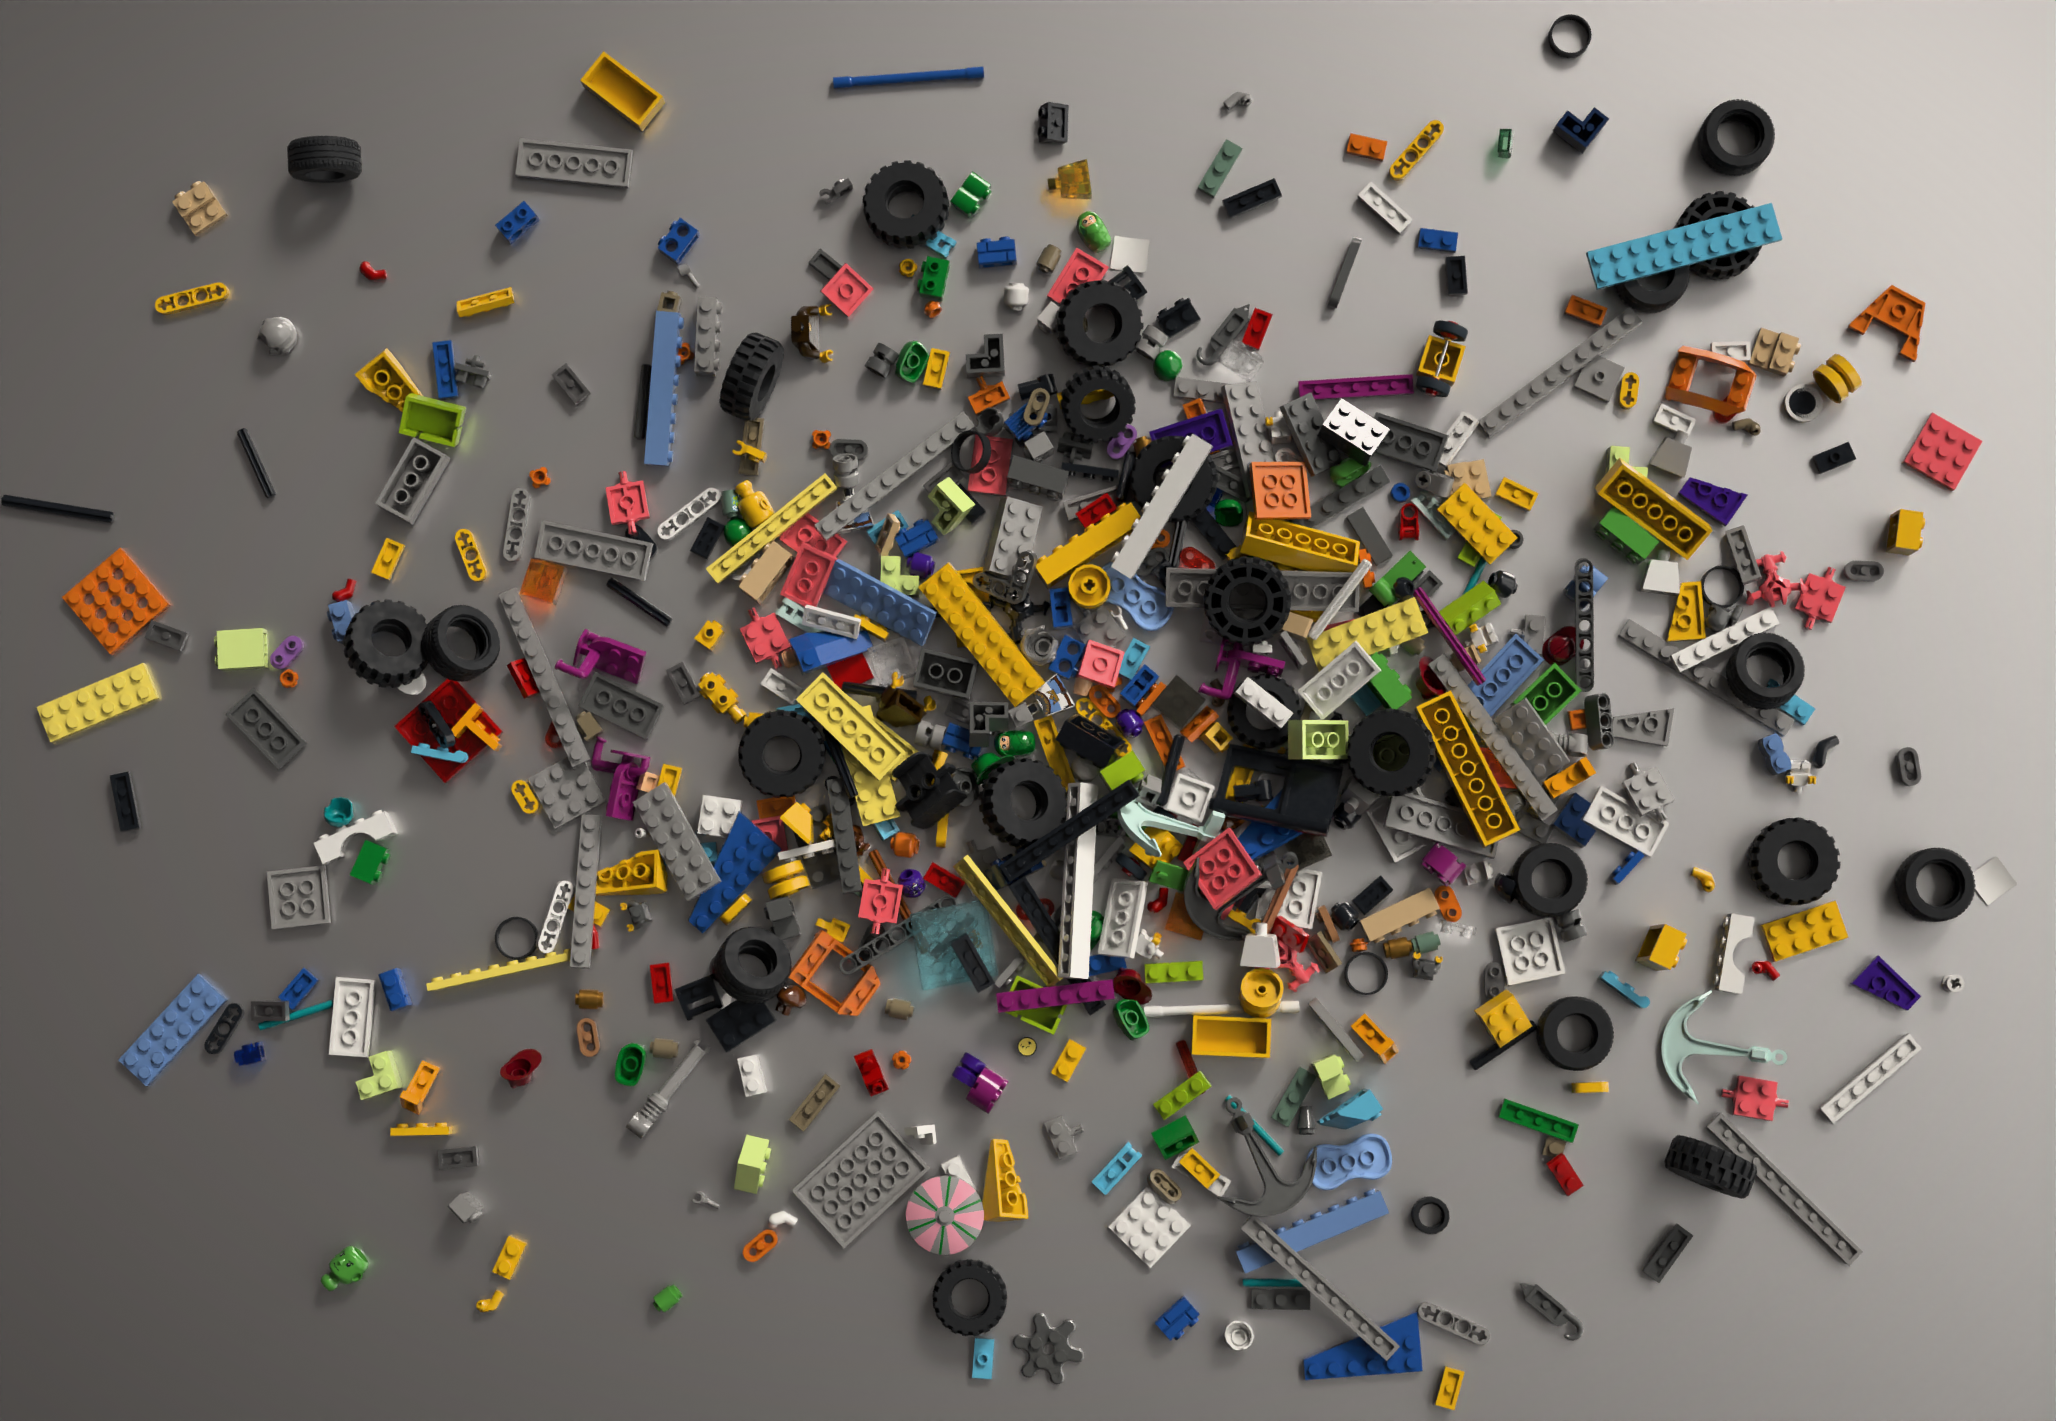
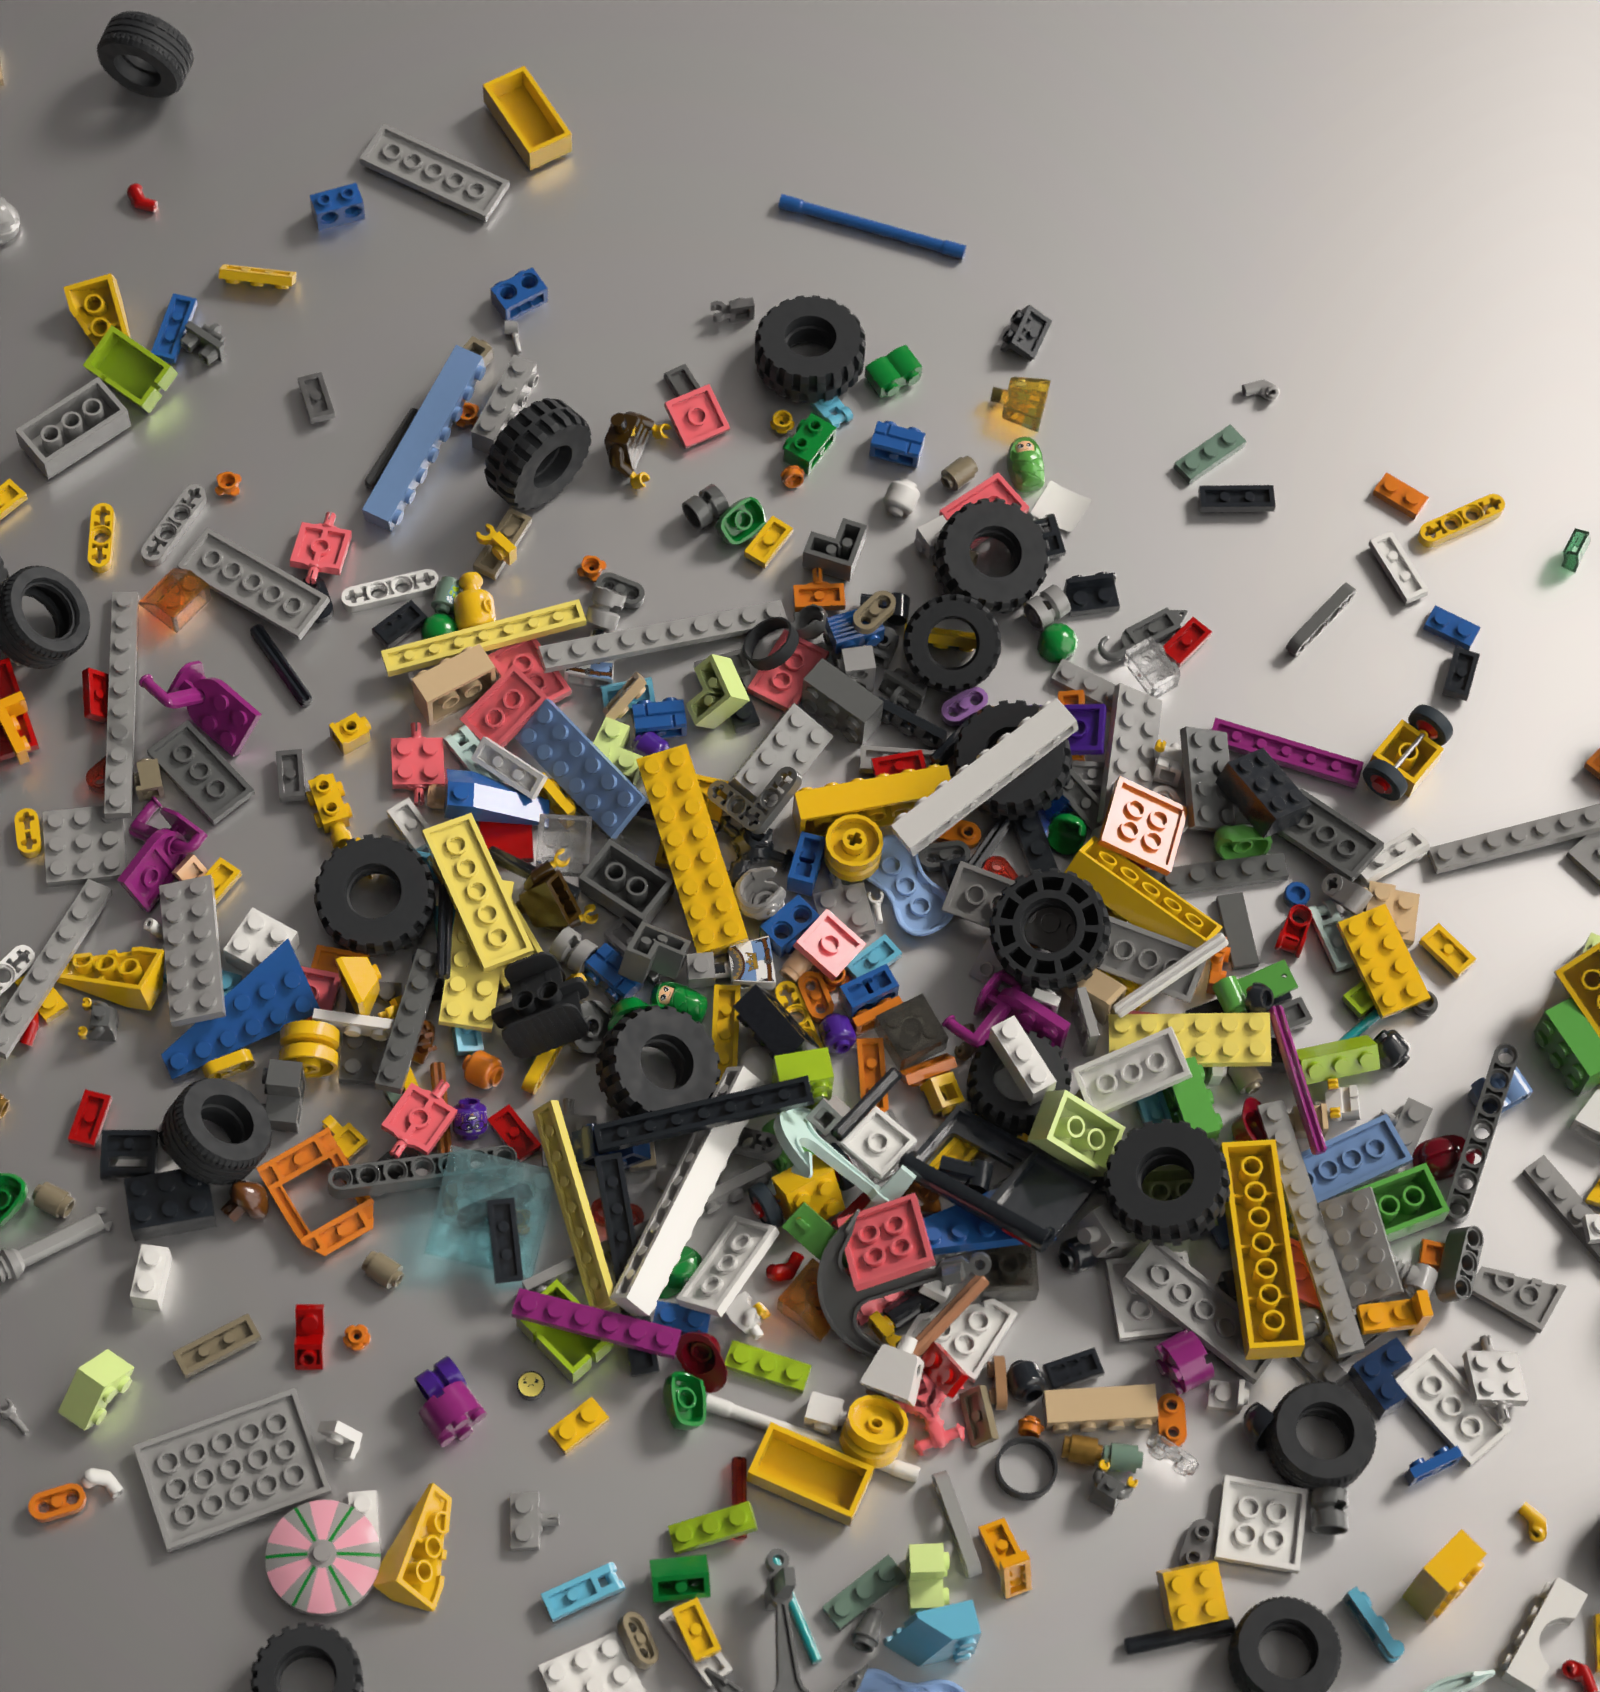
camera: 10 degrees right, 20 degrees down
none -> white brick [804,1391,848,1435]

